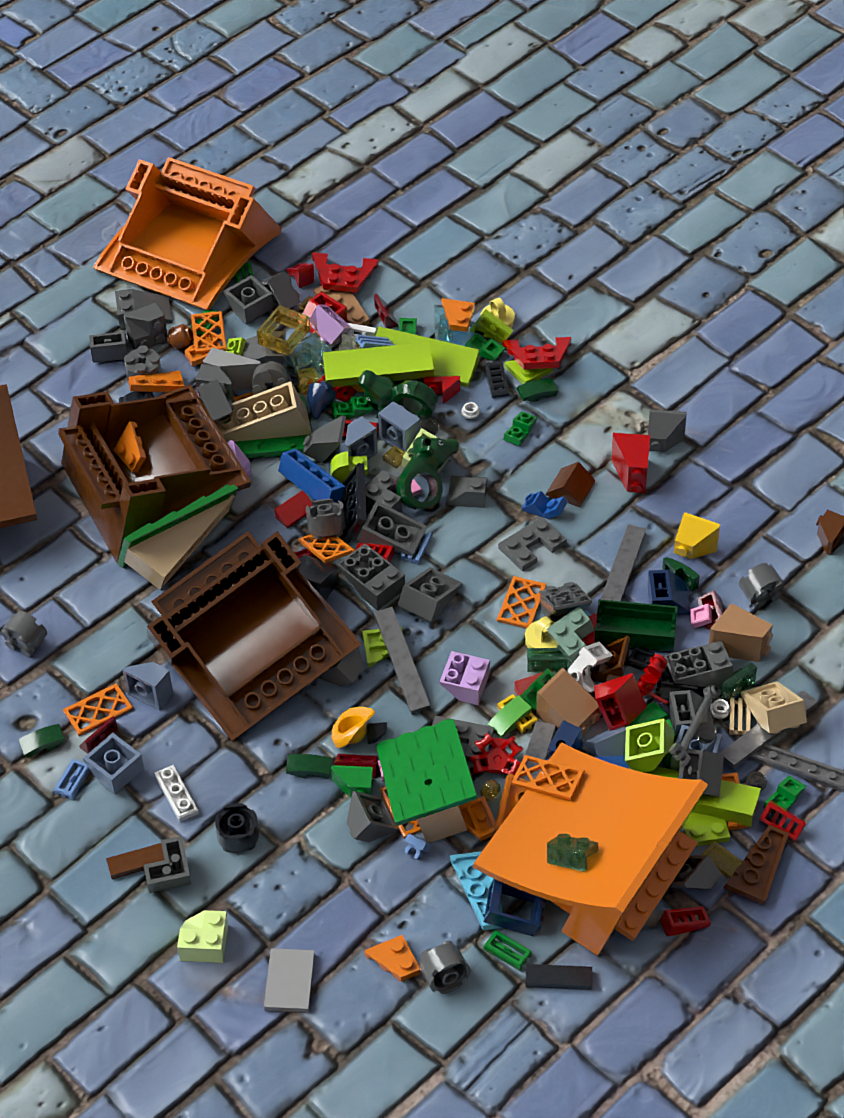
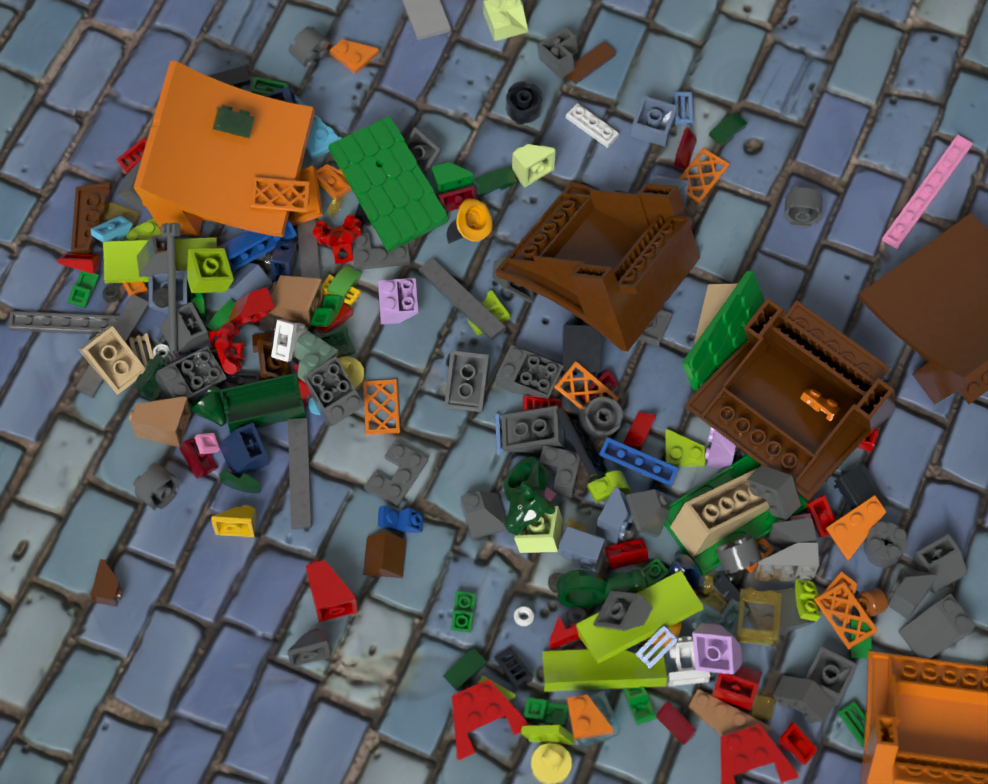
camera: 155 degrees right, 15 degrees up
none -> medium azure slope [91,216,132,242]
none -> dark green hat [189,385,225,427]
none -> yellowish green slope [512,144,556,187]
none -> dark grey slope [593,591,653,631]
none -> lime wing [665,429,705,467]

